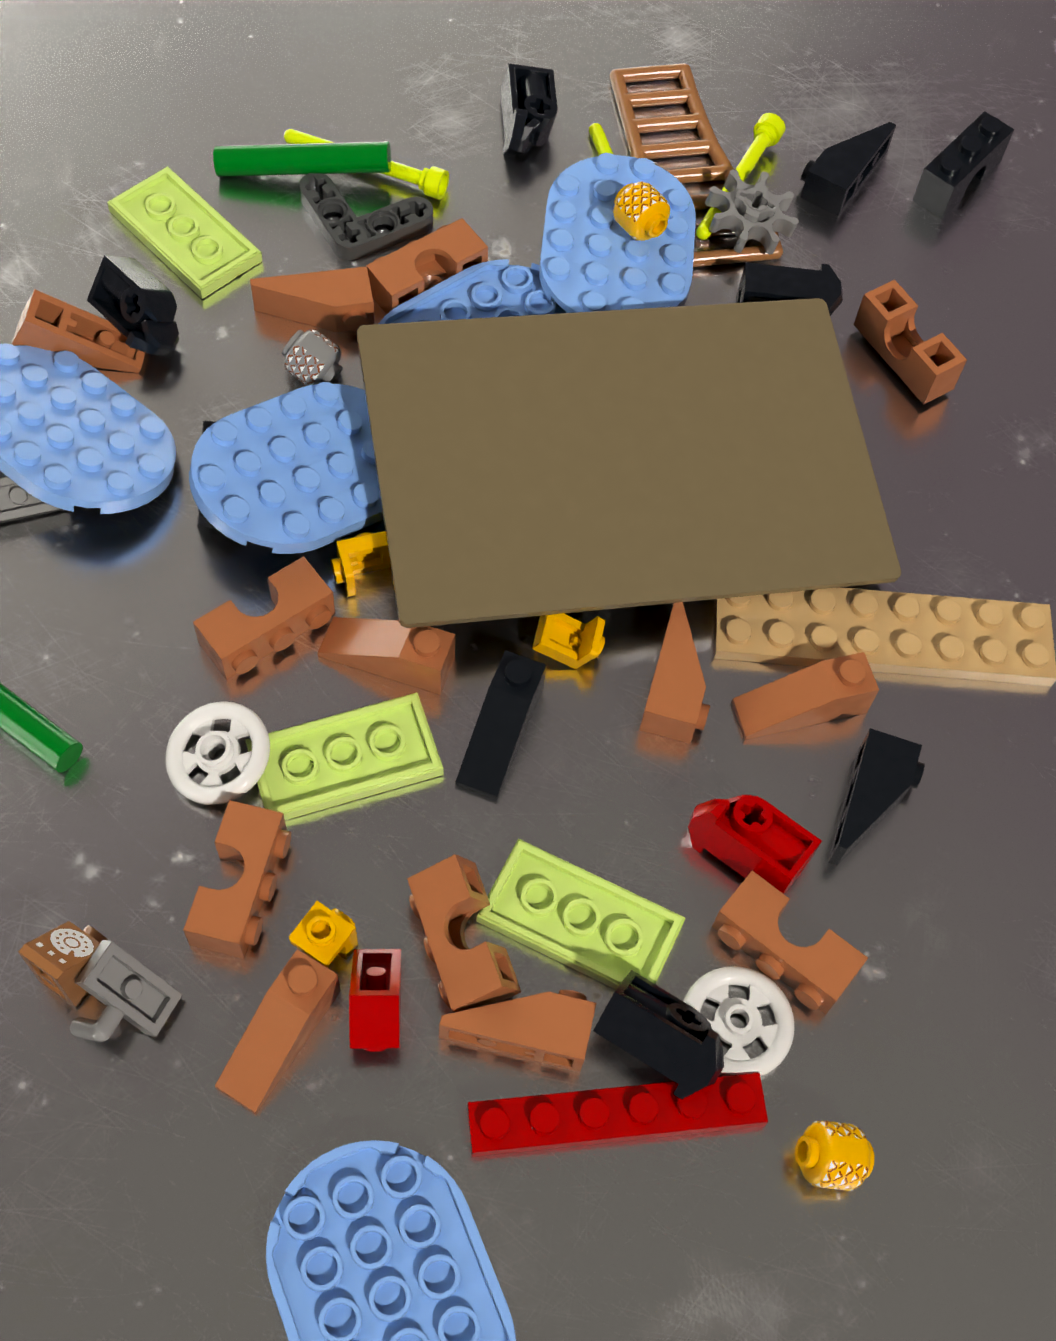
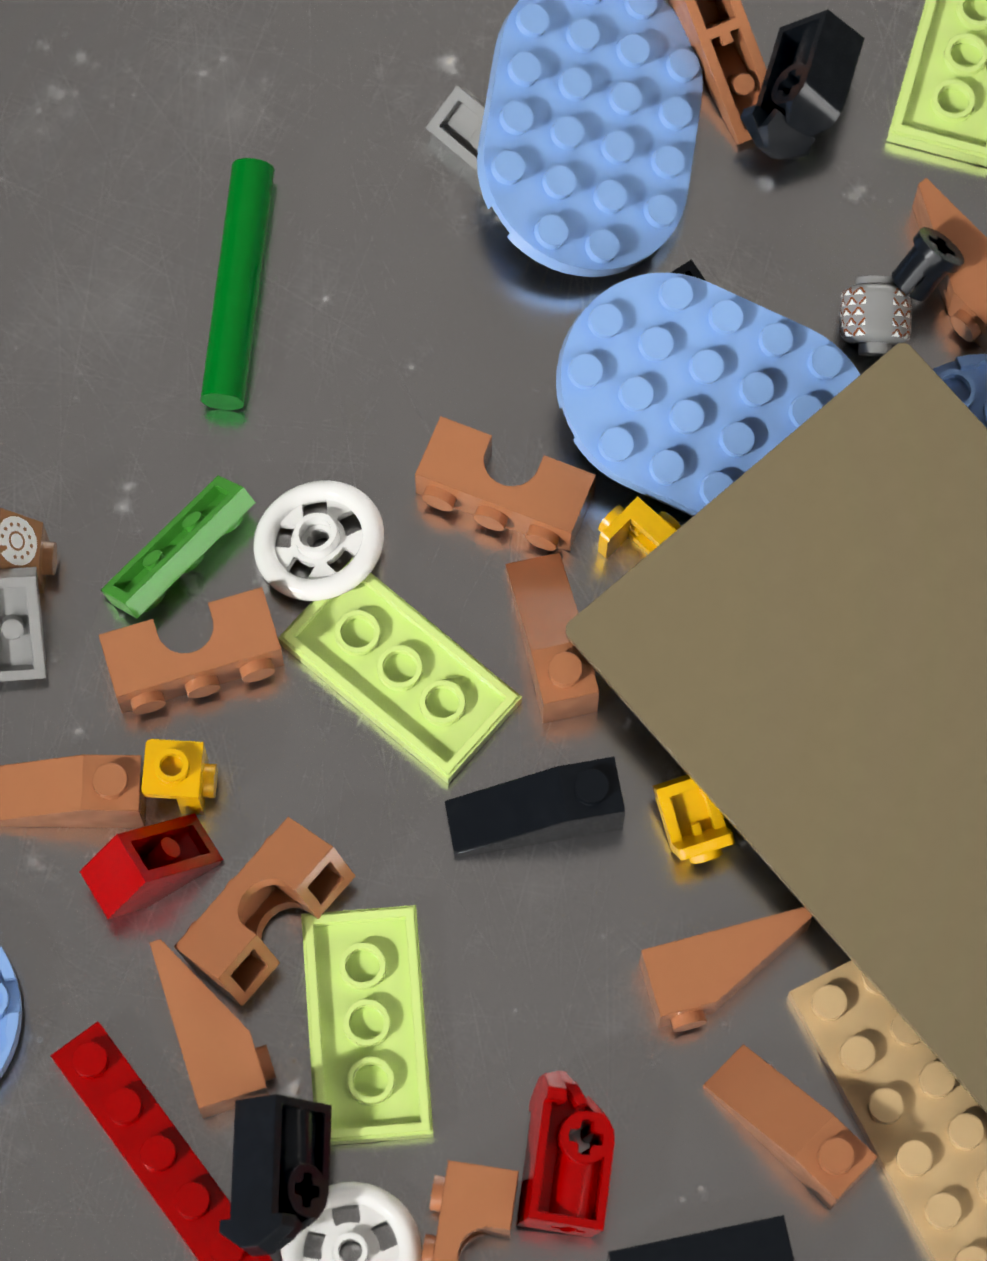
camera: 65 degrees right, 10 degrees up
none -> bright green plate [101,475,256,619]
none -> black bush [891,227,964,302]

